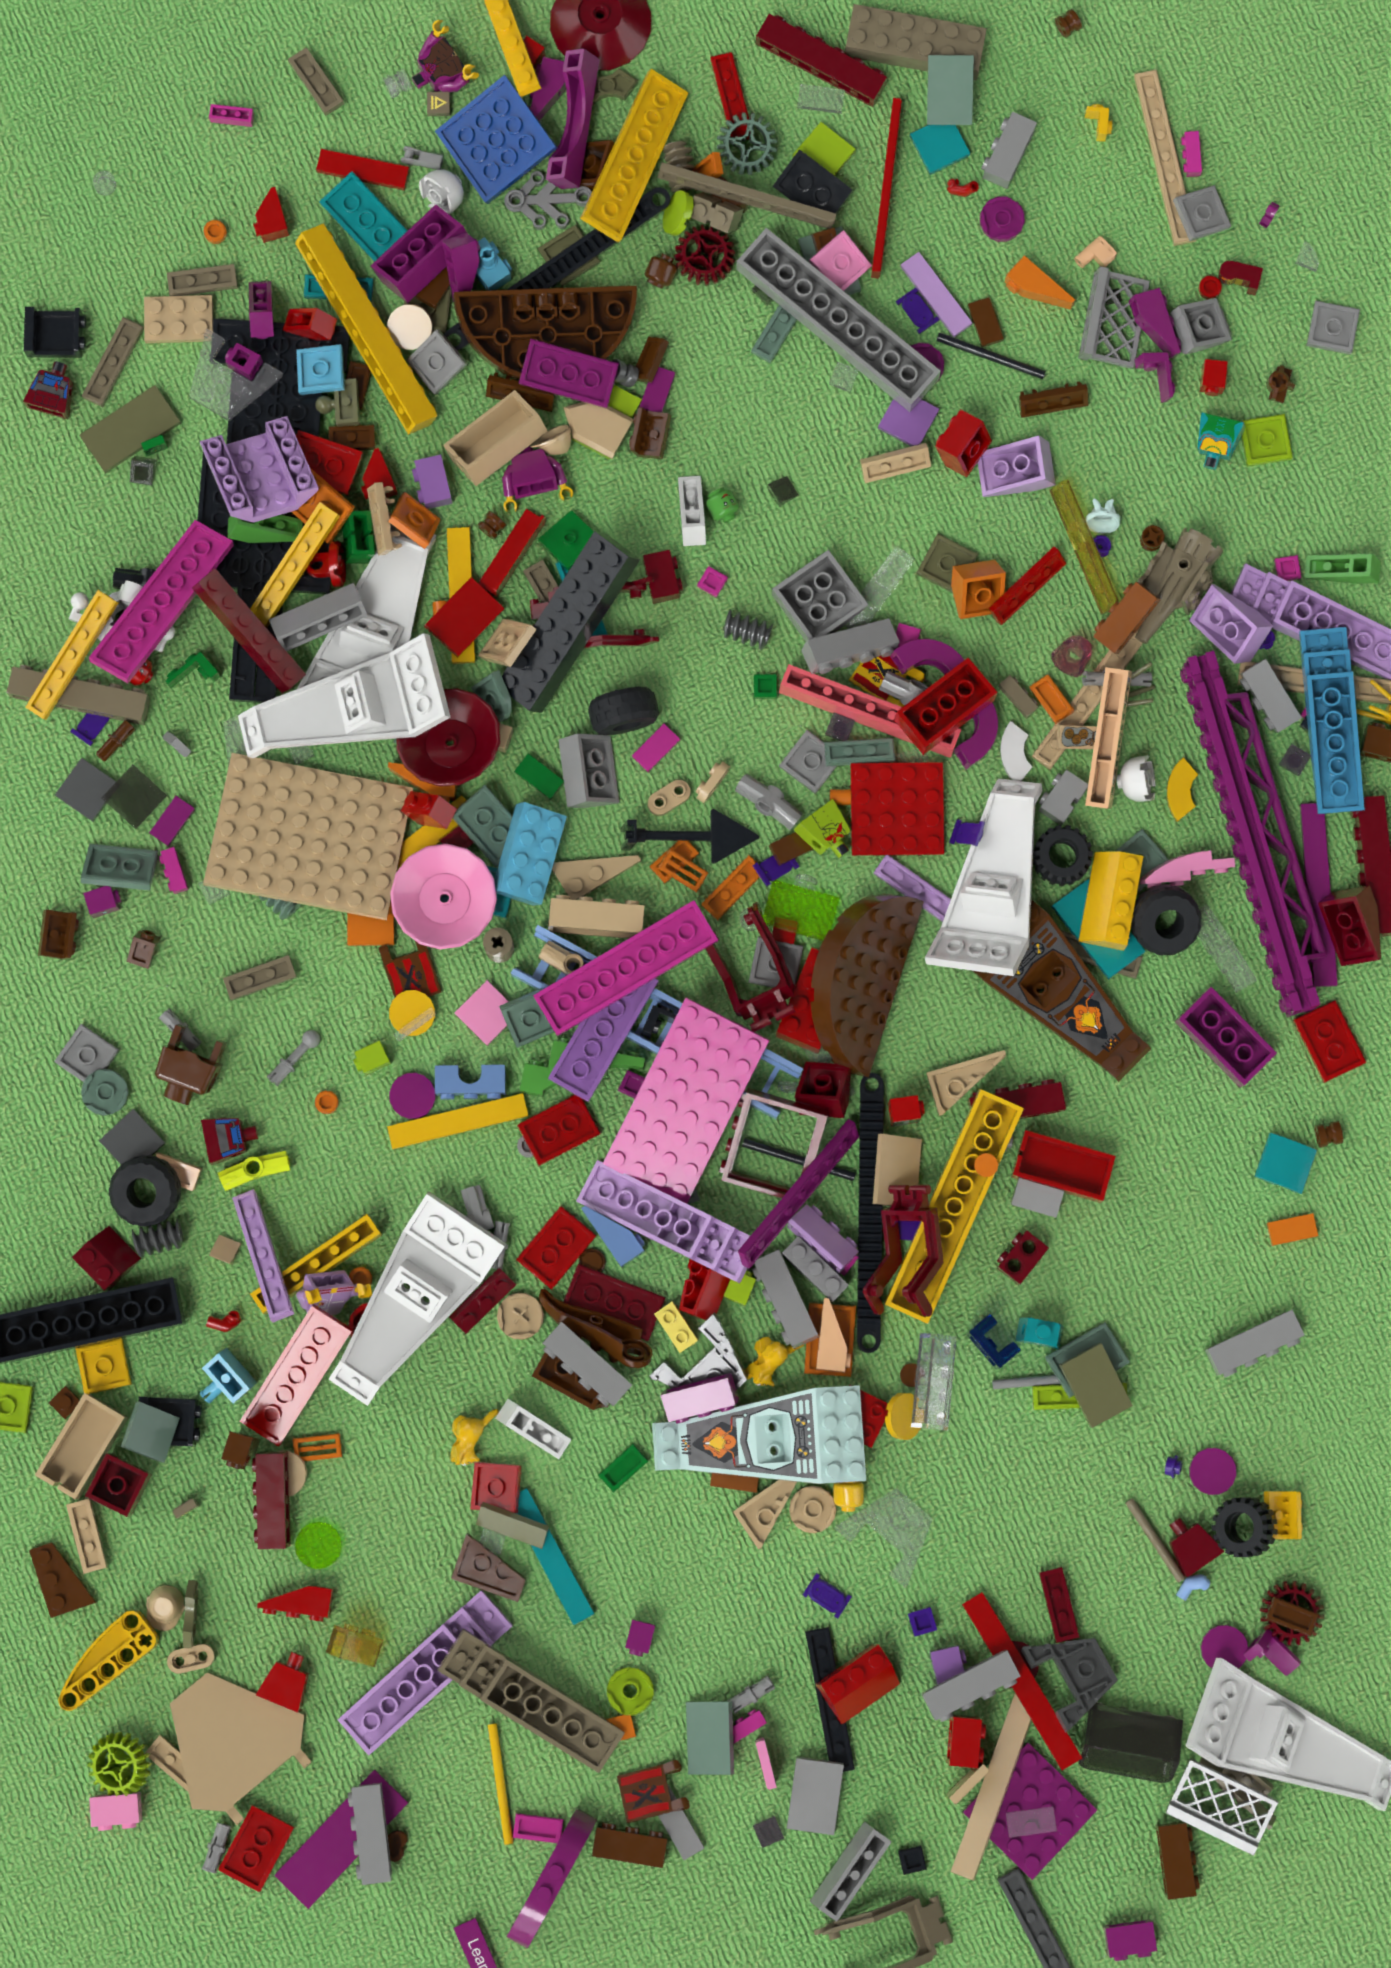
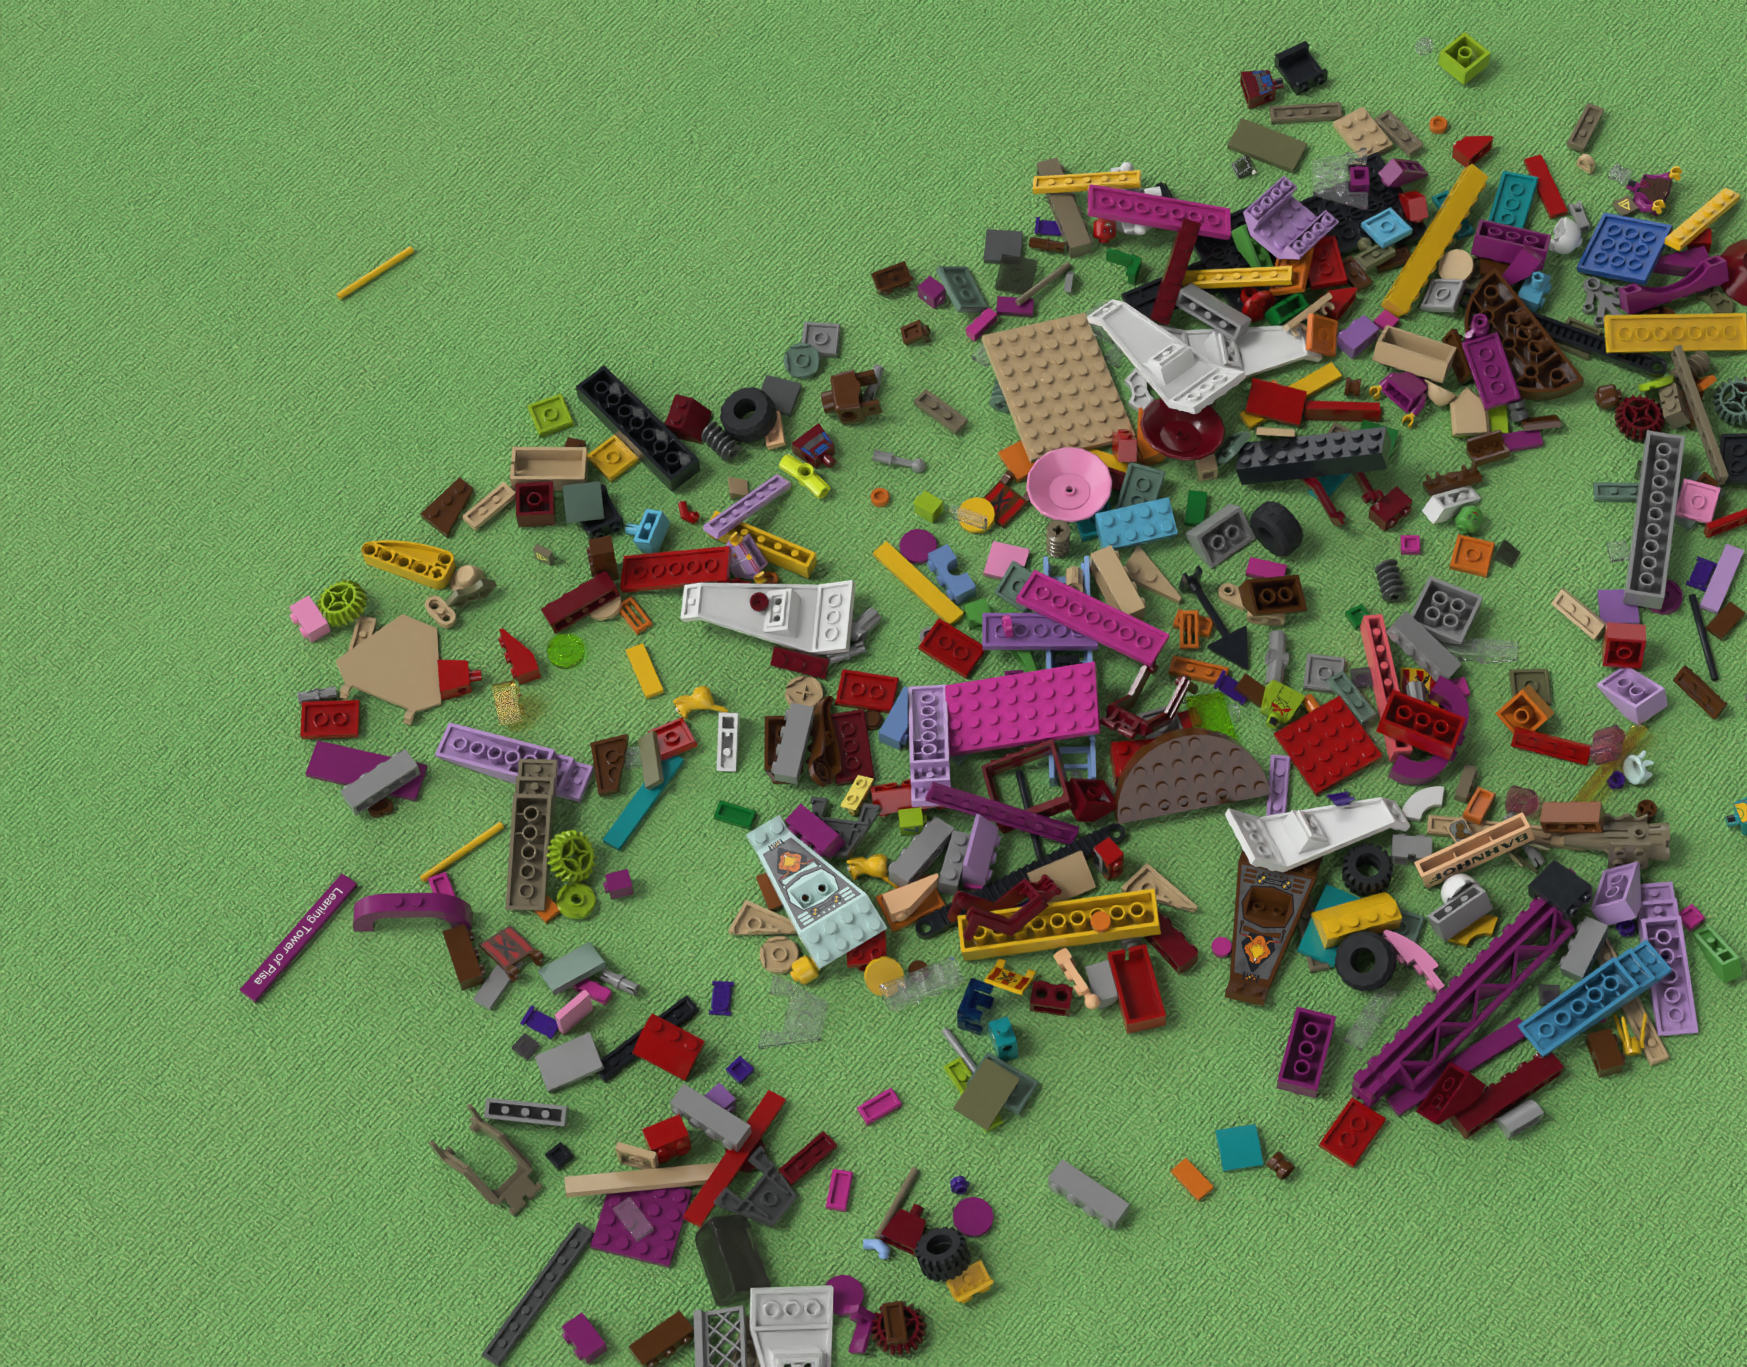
camera: 65 degrees right, 20 degrees down
green tile [141,435,168,456] -> none
dark pink piece [209,104,254,127] -> none
none -> dark purple piece [520,1005,558,1040]
none -> lime gear [546,830,597,883]
none -> yellow tile [625,643,664,699]
none -> dark red tile [750,592,769,612]
none -> dark pink tile [826,1169,853,1212]
none -> dark pink tile [857,1088,902,1126]
none -> yellow flag [984,958,1036,995]
none -> dark pink tile [1002,615,1013,638]
none -> dark tan bar [1015,262,1071,306]
none -> light nougat plate [1053,948,1100,1010]
none -> white tile [1124,368,1154,412]
none -> dark pink tile [1211,937,1232,958]
none -> reddish brown slope [1238,575,1307,616]
none -> dark pink tile [1373,309,1400,331]
none -> reddish brown plate [1422,462,1483,496]
none -> light grey brick [1427,884,1493,941]
none -> lime brick [1438,32,1491,85]
none -> orange tile [1449,534,1495,578]
none -> magenta piece [1465,314,1489,342]
none -> black panel [1528,859,1592,921]
none -> tan tile [1576,154,1595,175]
none -> clear pink brick [1590,724,1625,765]

